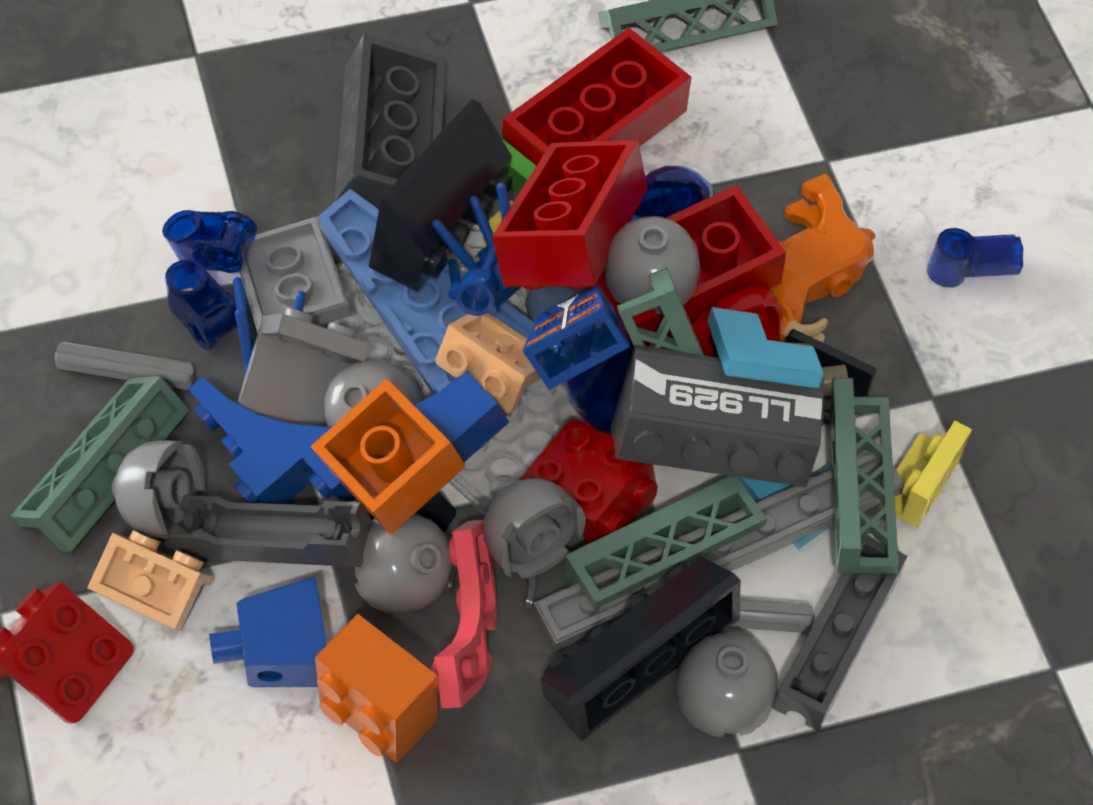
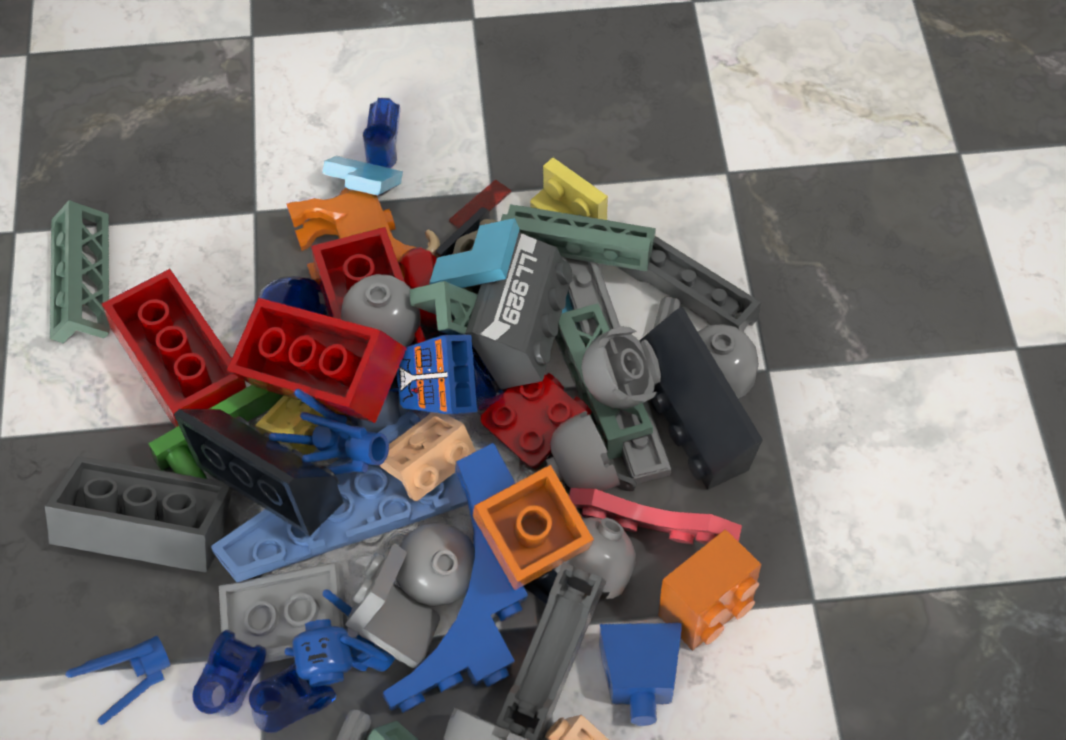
camera: 75 degrees left, 0 degrees up
none -> blue plant [65,636,171,725]
none -> blue head [292,619,353,687]
none -> medium azure tile [322,156,403,196]
none -> clear red window [449,179,511,229]
none -> light grey cylinder [581,326,661,409]

